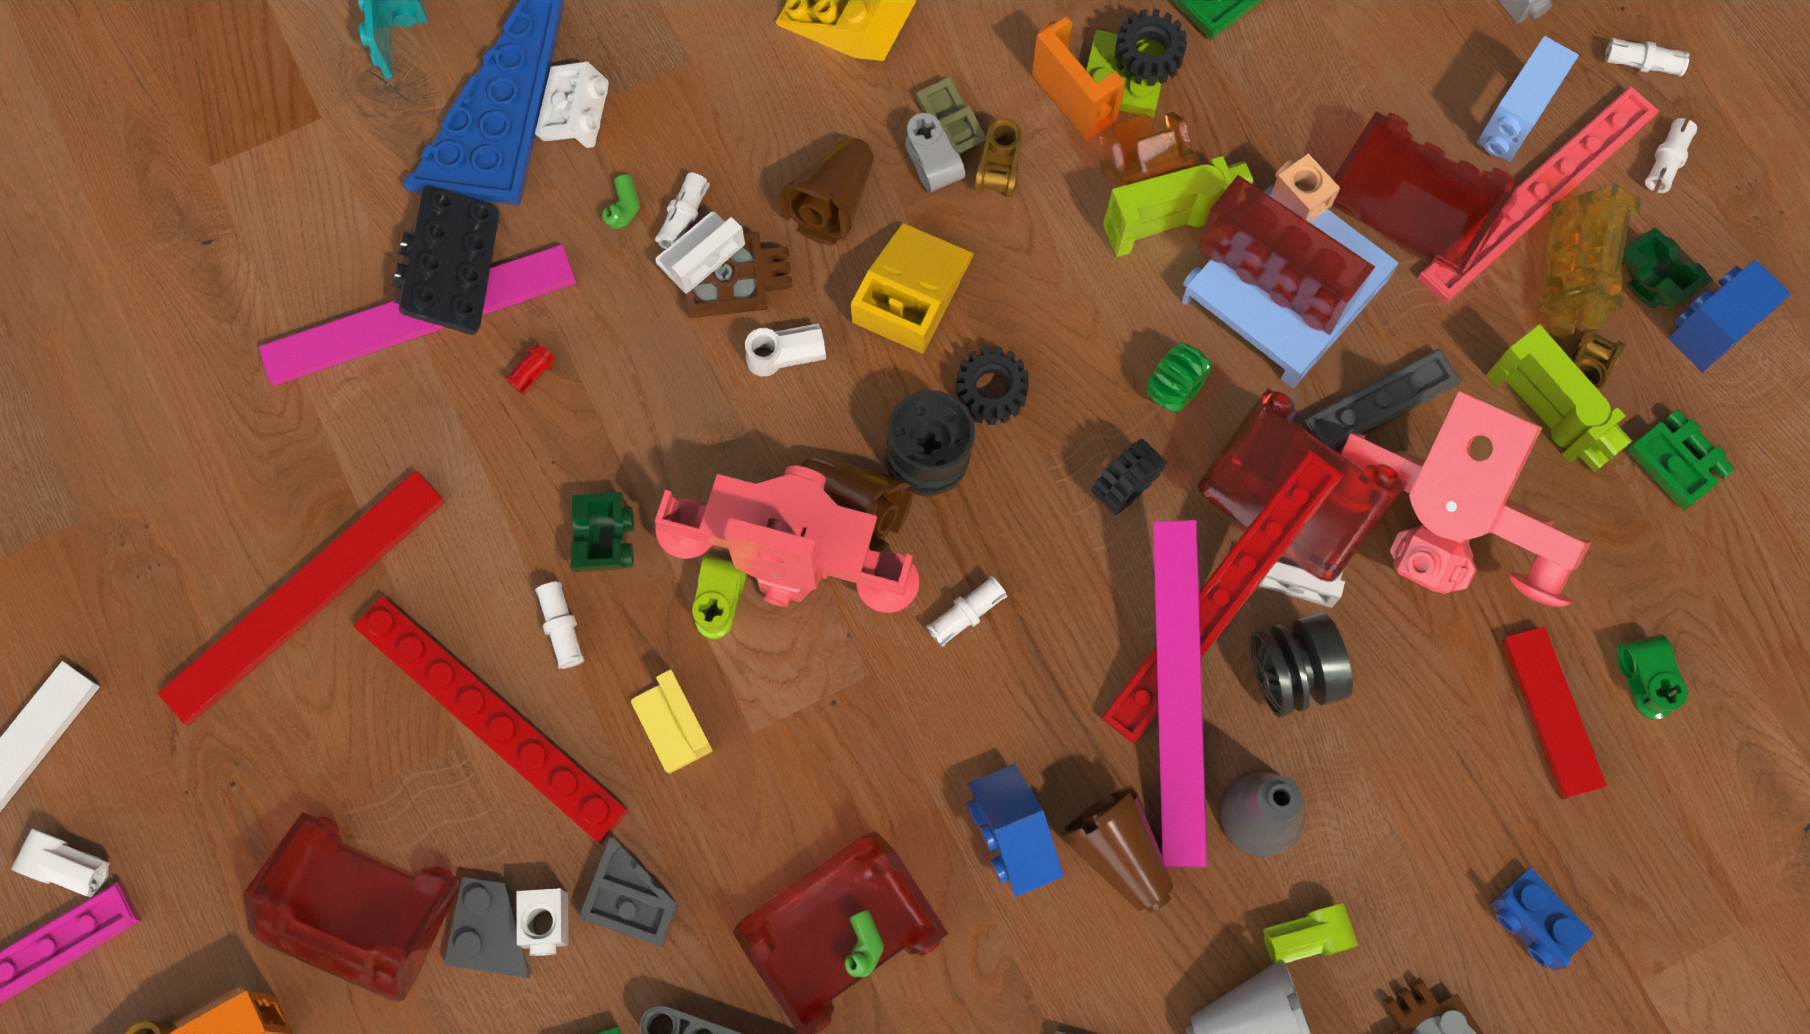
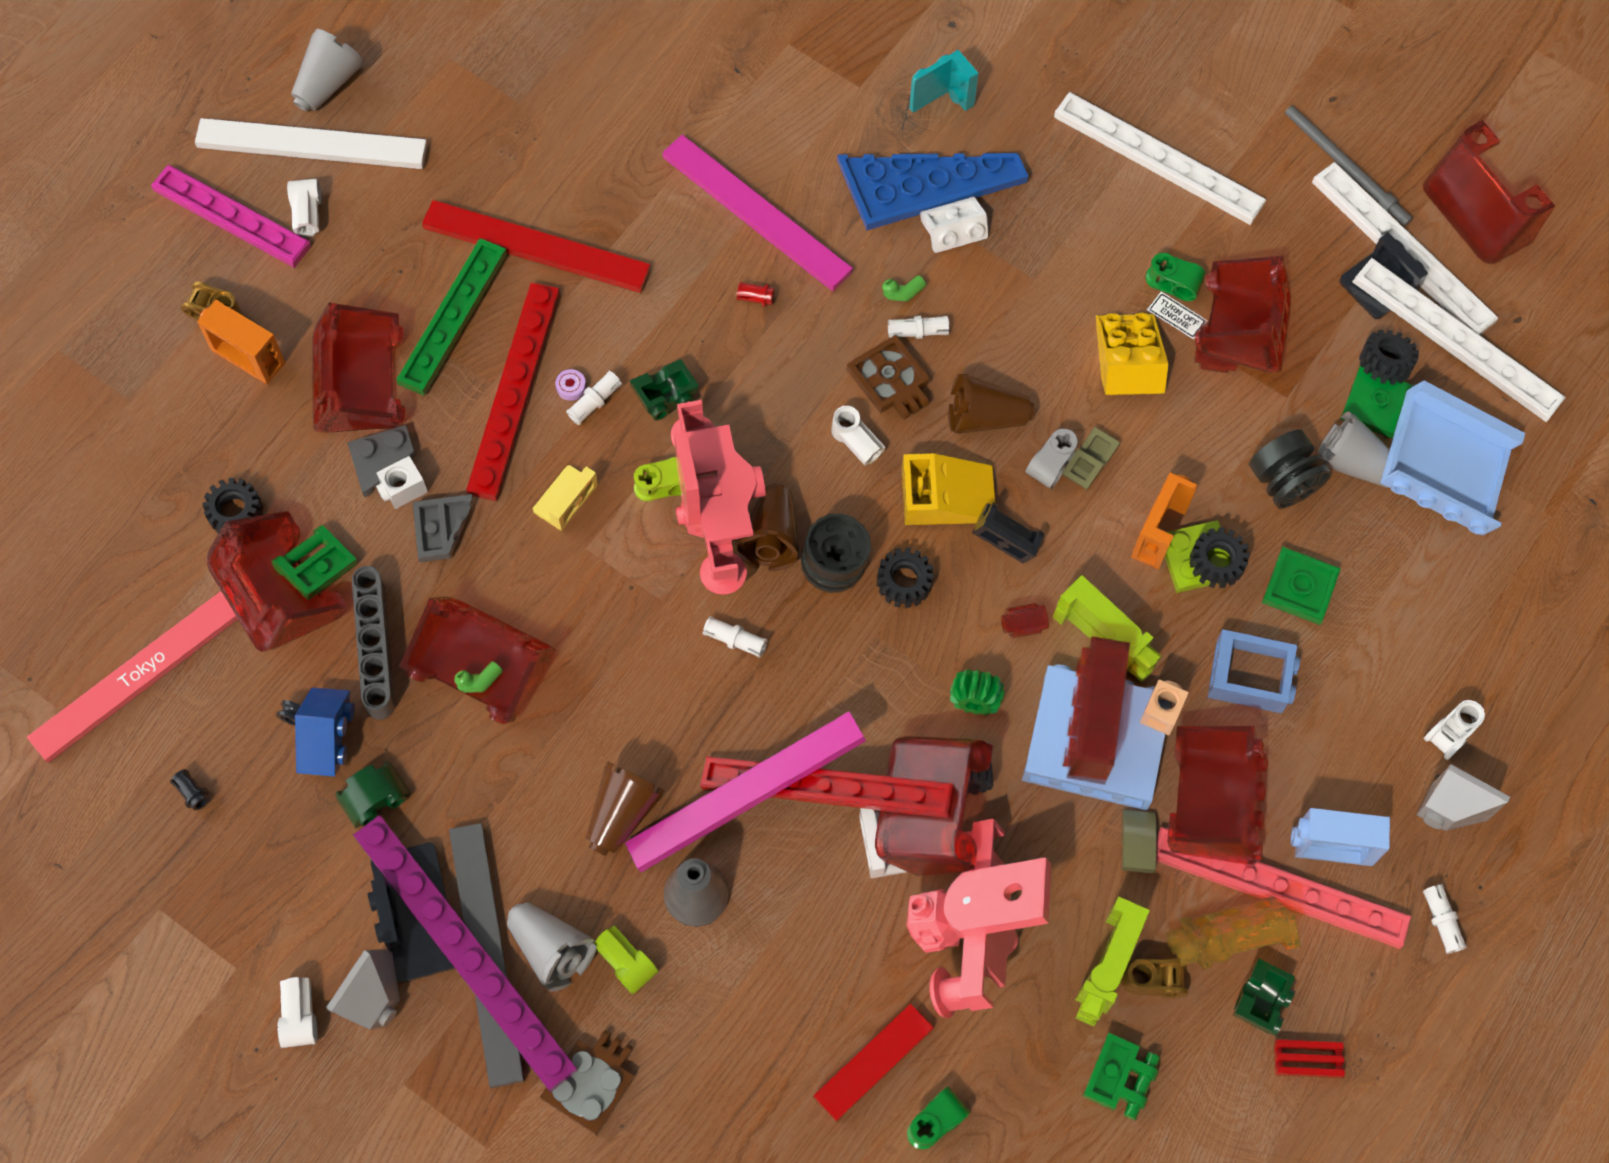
camera: 60 degrees right, 5 degrees down
black bracket [391,185,500,335] -> none
white panel [656,212,745,294] -> none
blue brick [966,764,1064,897] -> none
pearl gold piece [975,118,1022,198] -> none
black tyre [1091,439,1167,515] -> none
clear orange panel [1099,112,1200,187] -> none
pearl dark grey wheel [1250,612,1353,718] -> none
dark grey tile [1301,348,1461,457] -> none
blue bracket [1490,867,1594,971] -> none
white pin [1645,118,1697,193] -> none
blue brick [1668,259,1792,373] -> none
none -> green plate [396,238,507,396]
none -> lavender tile [555,369,586,401]
none -> black hinge [972,502,1044,564]
none -> clear red brick [1001,603,1049,639]
none -> olive slope [1121,810,1156,873]
none -> medium blue window [1207,629,1300,714]
none -> red tile [1274,1039,1345,1078]

